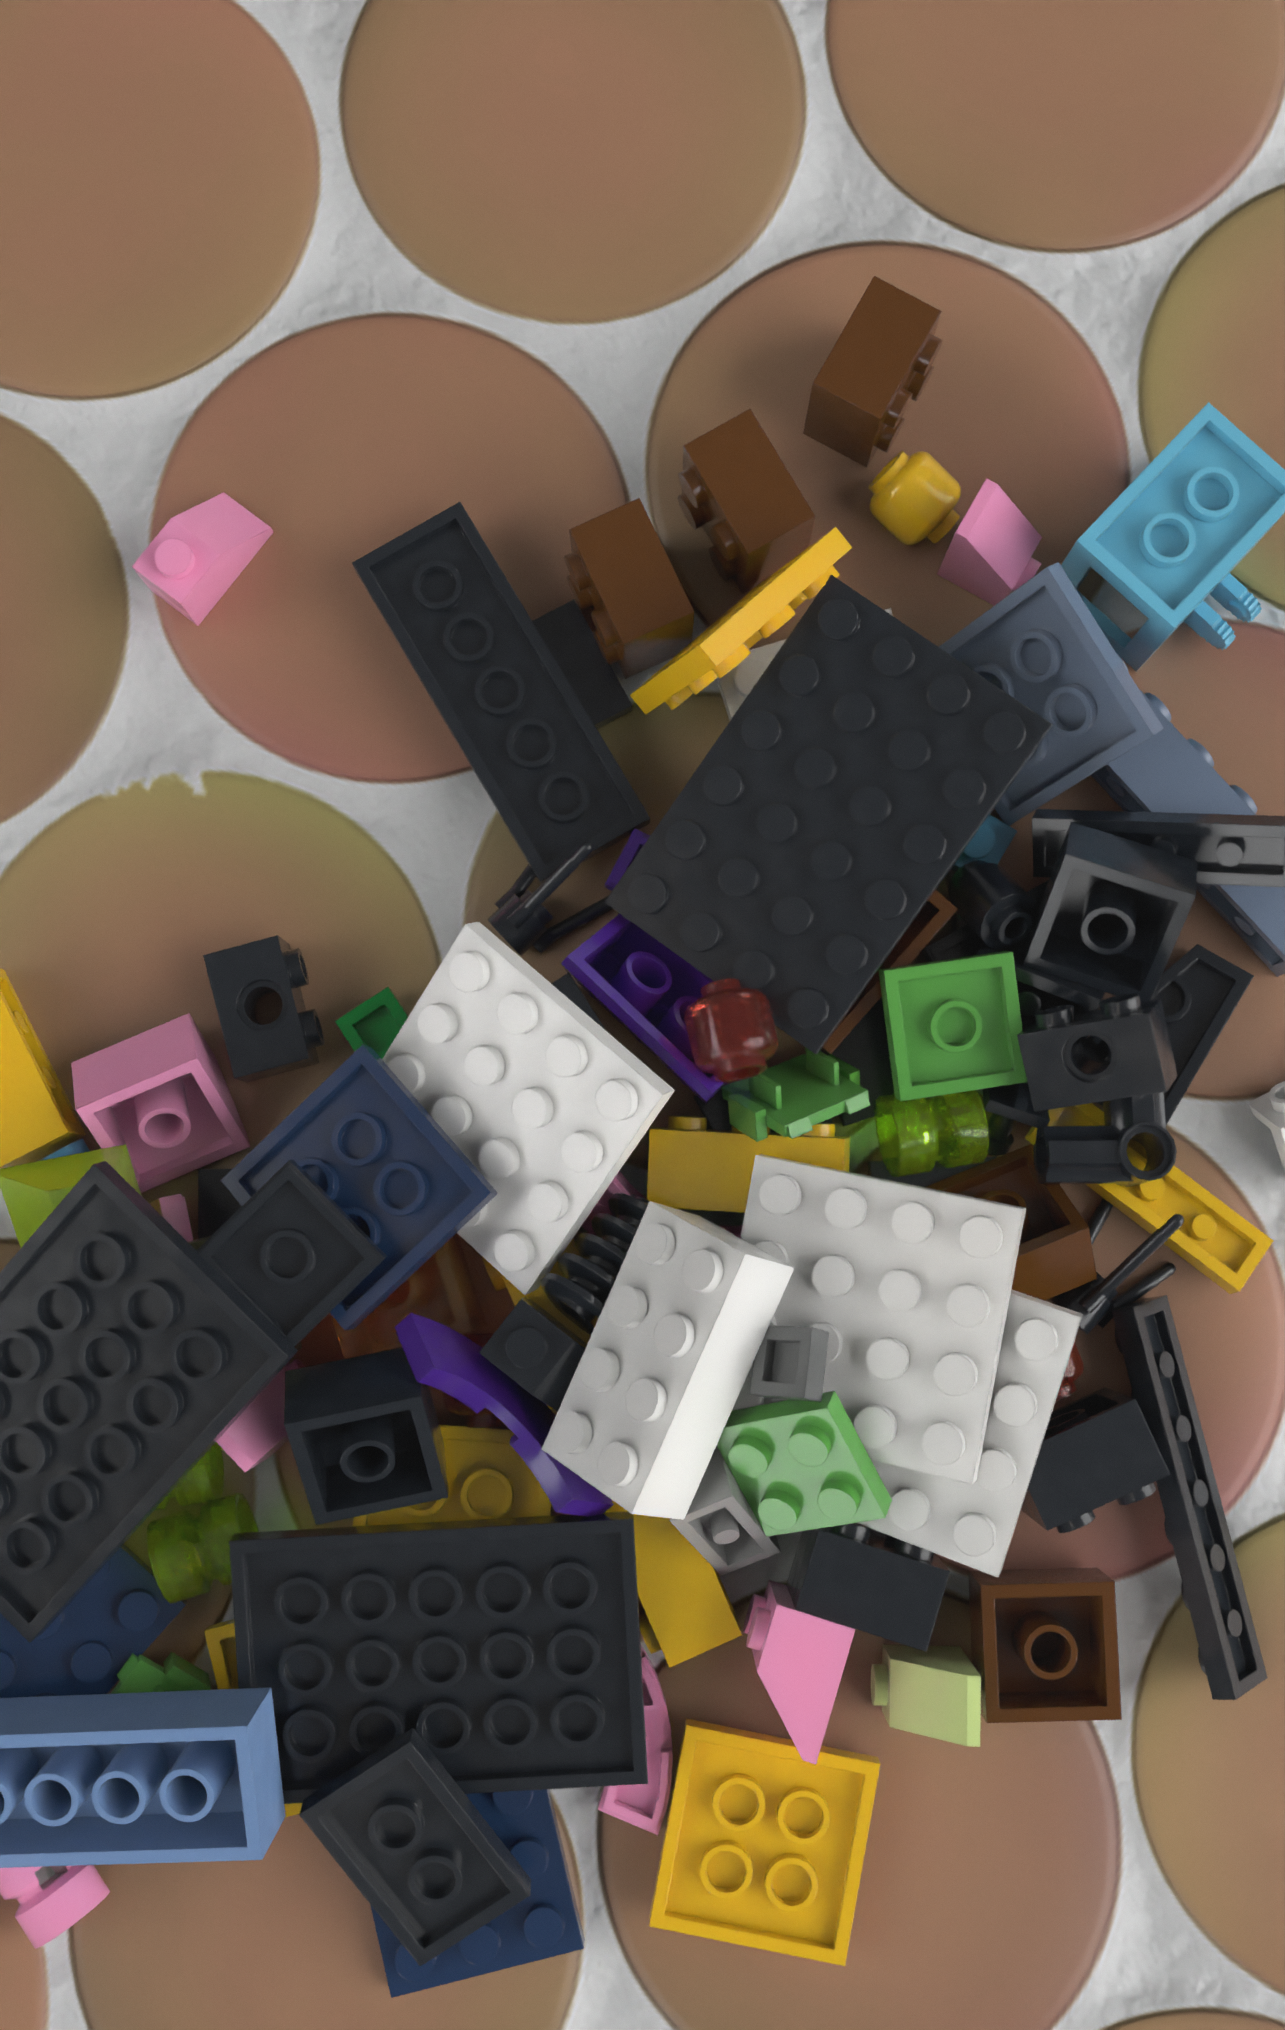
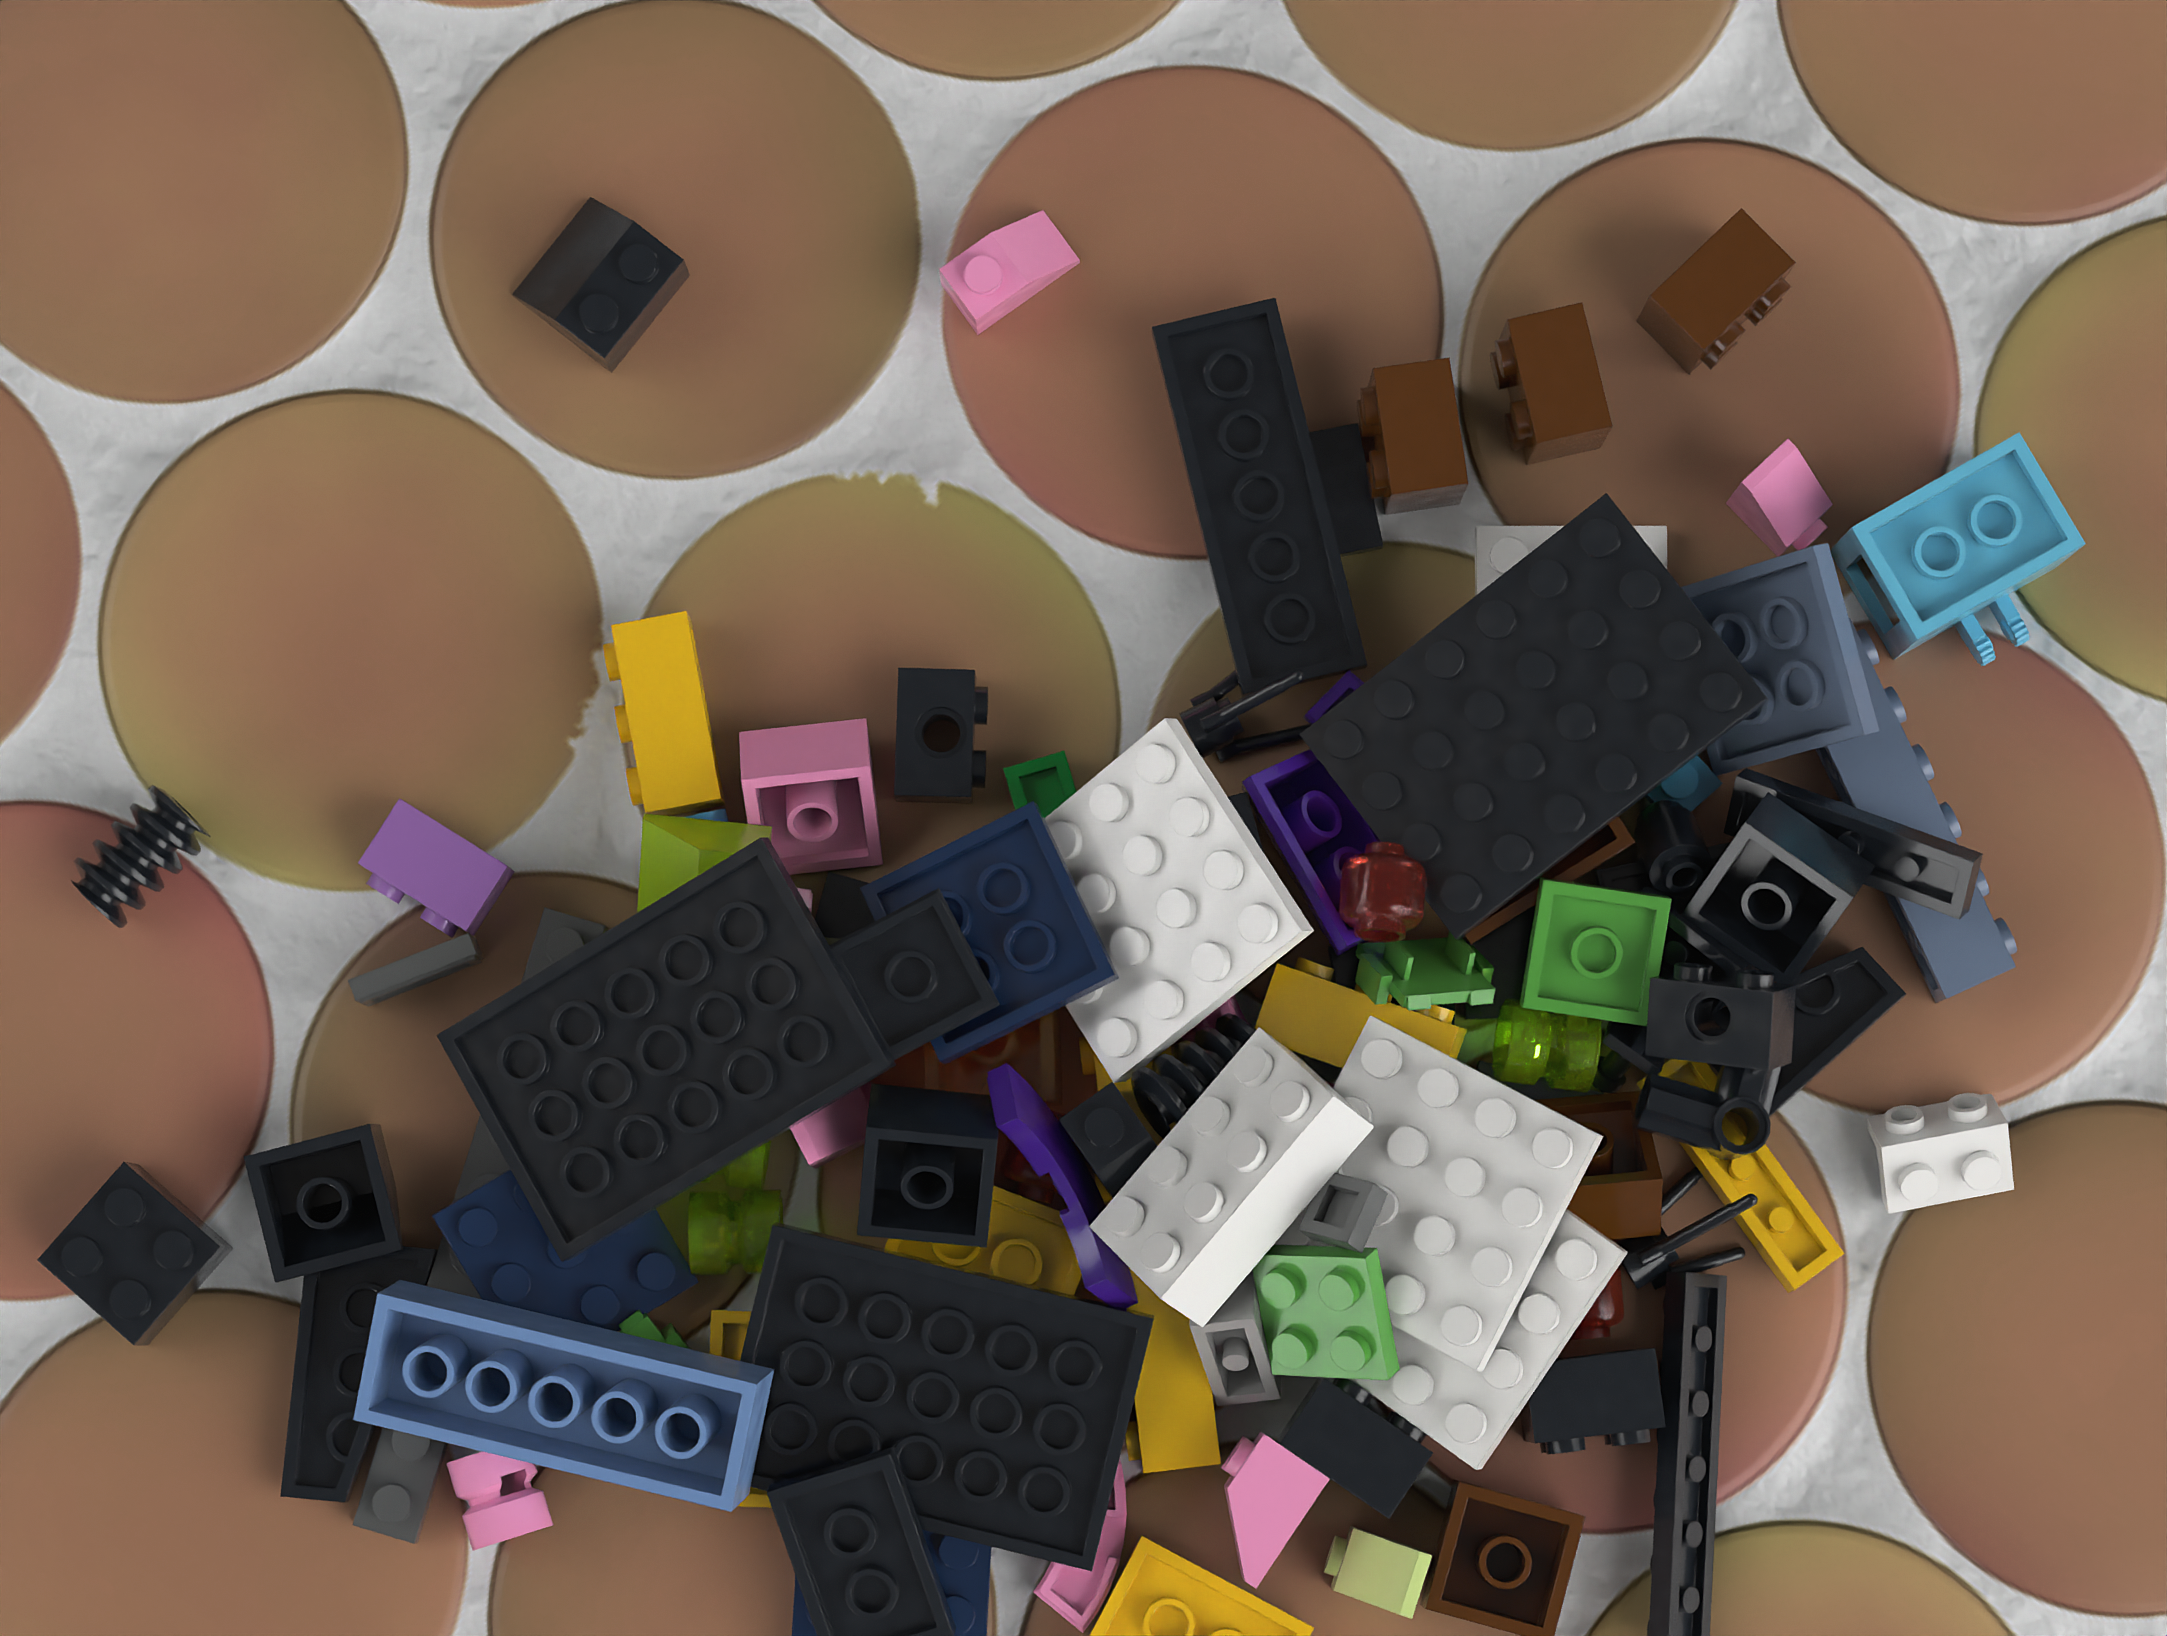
camera: 15 degrees right, 0 degrees up
yellow plate [630,527,852,715] -> none
yellow head [868,451,961,545] -> none

